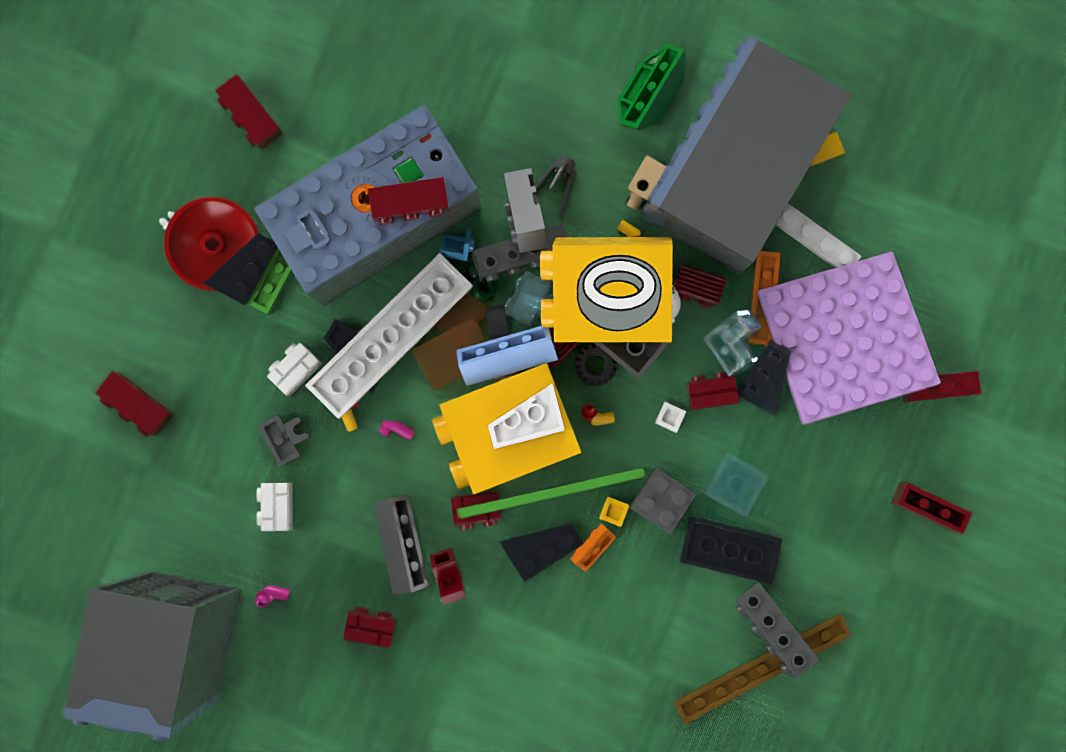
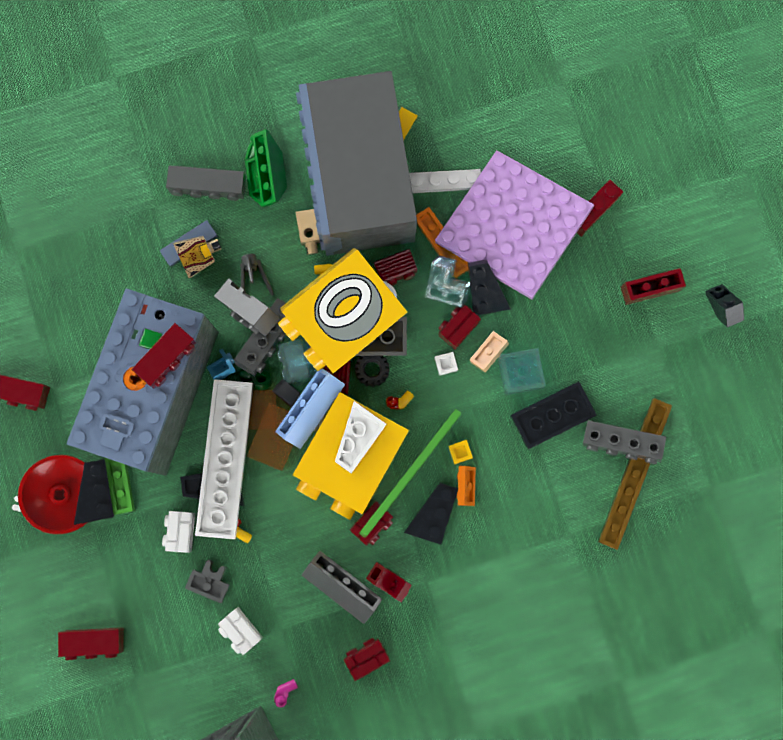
camera: 40 degrees left, 5 degrees down
dark pink arm [378,420,415,440] -> none
flat silver brick [629,468,696,534] -> none
none -> sand blue tile [160,220,218,267]
none -> dark grey brick [166,165,246,201]
none -> torso [173,236,221,278]
none -> light nougat plate [470,331,509,373]
none -> black slope [705,284,744,327]

